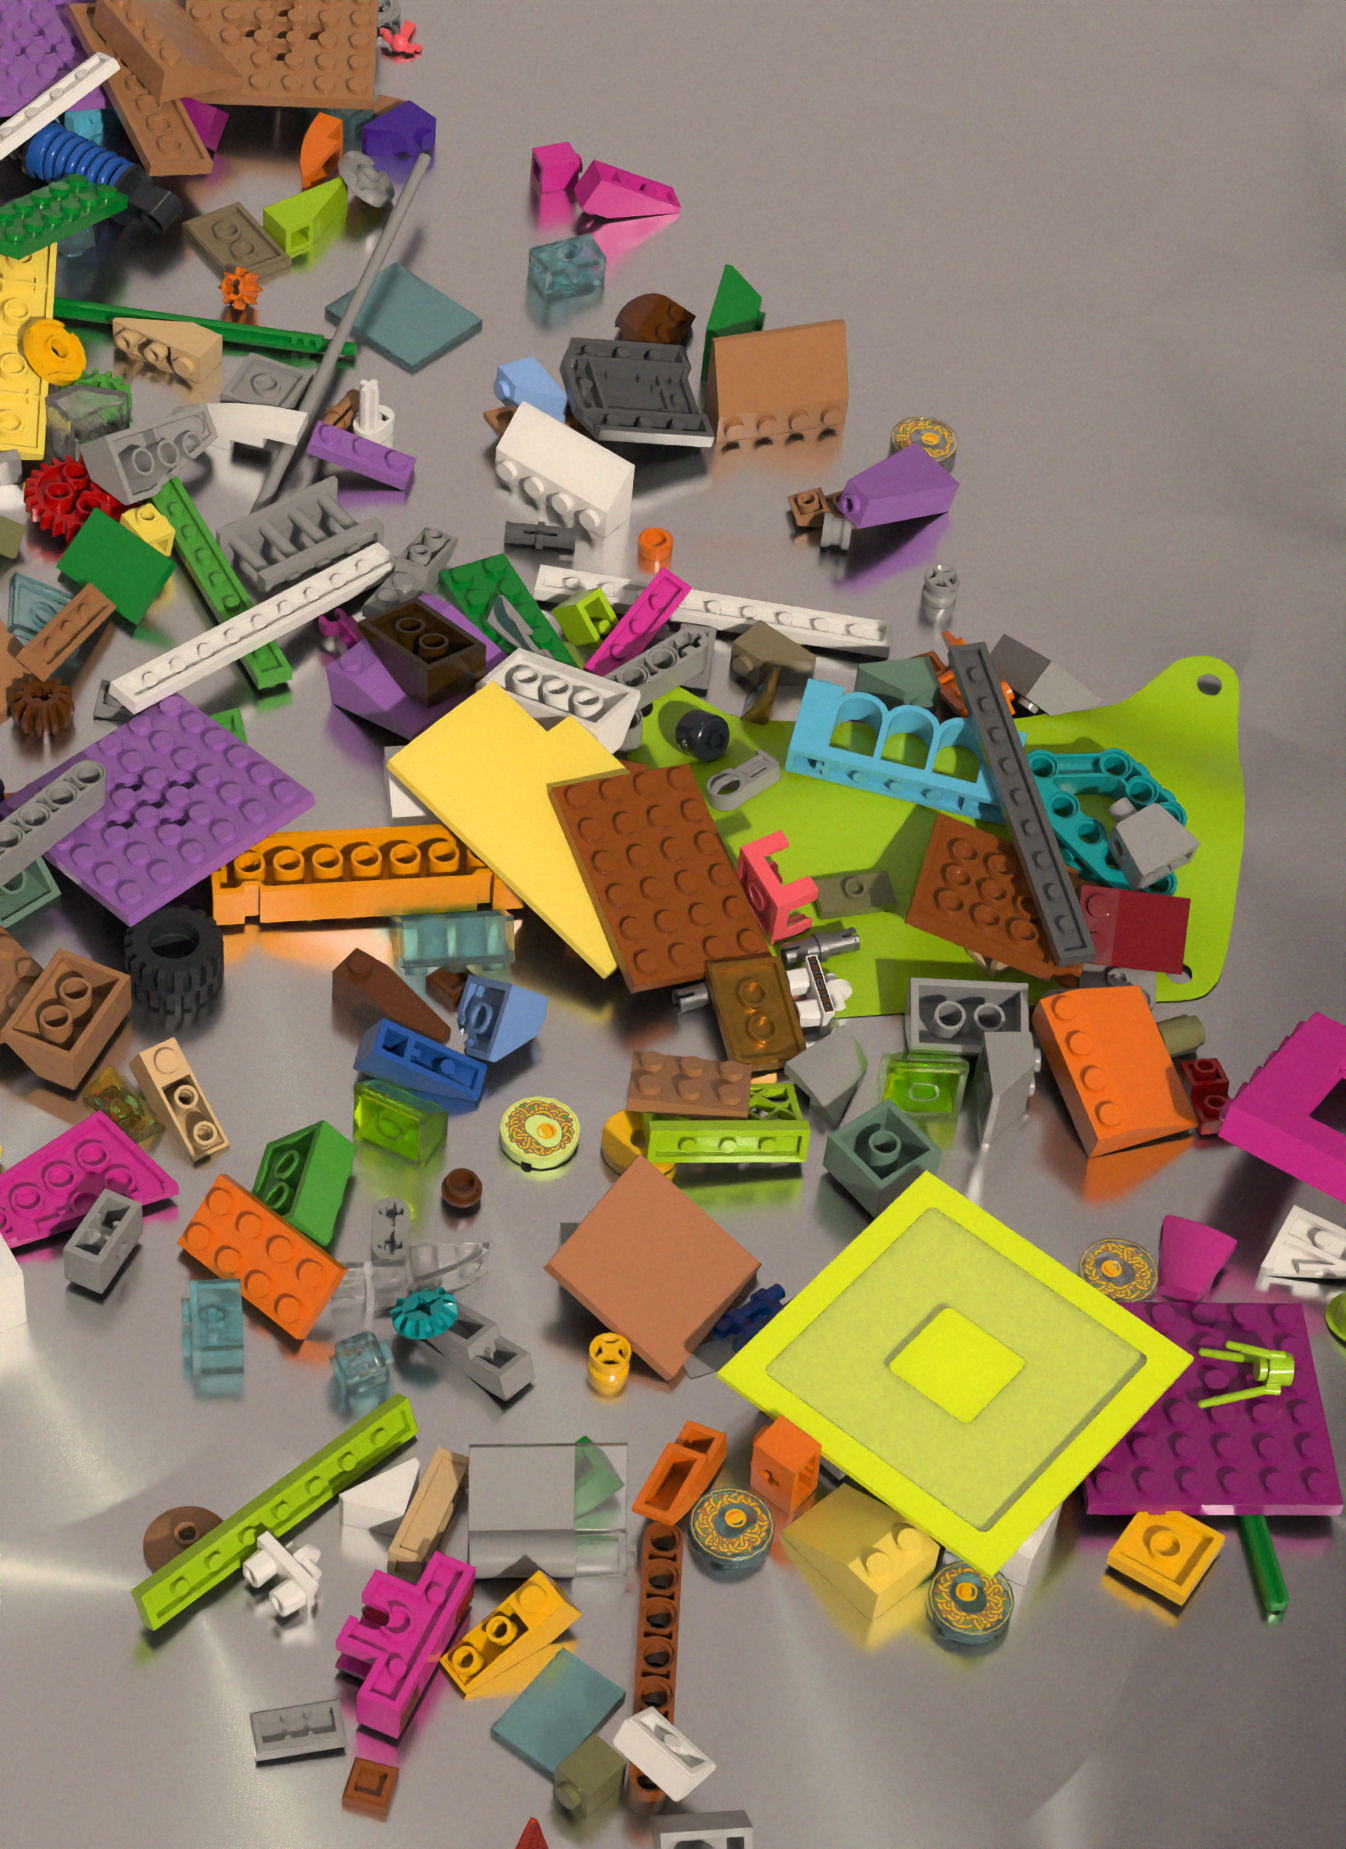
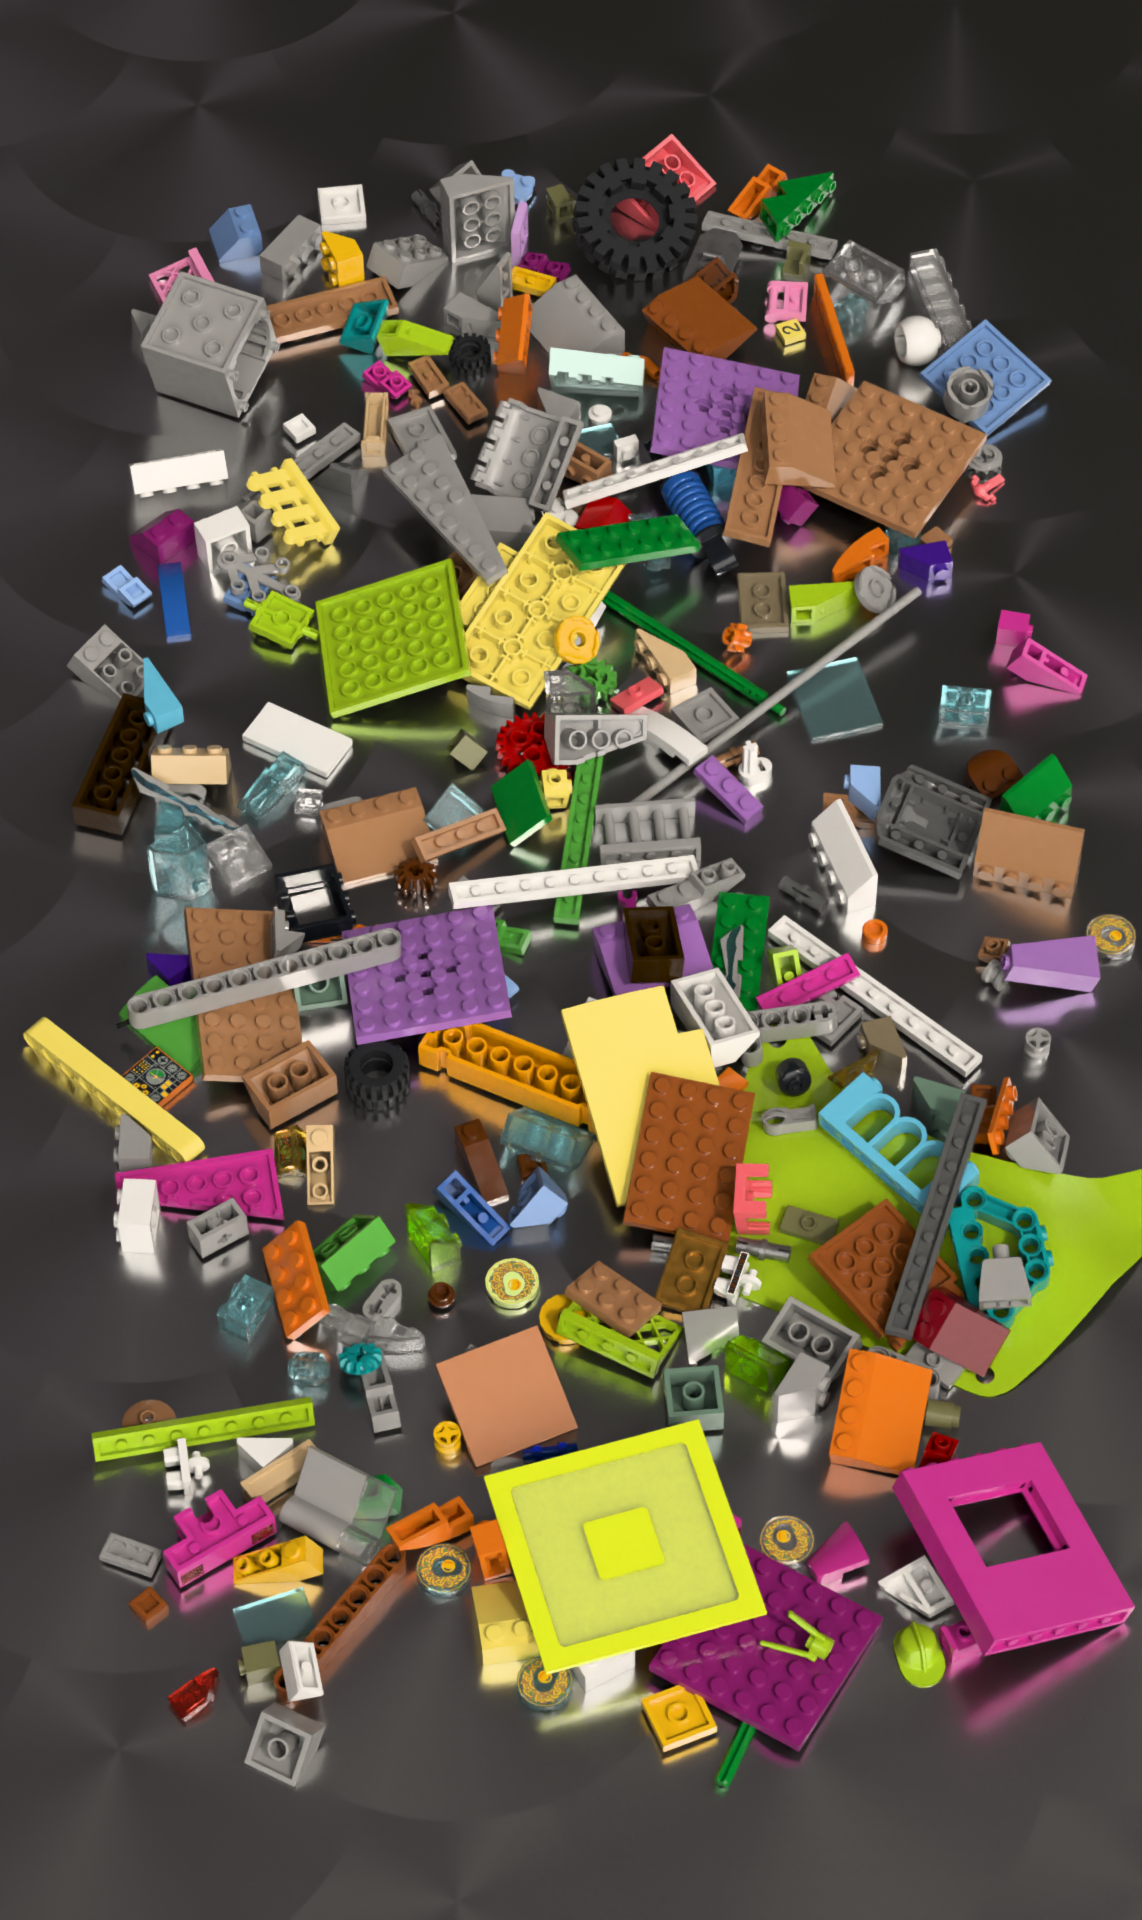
camera: 40 degrees right, 5 degrees up
none -> coral plate [609,676,664,714]

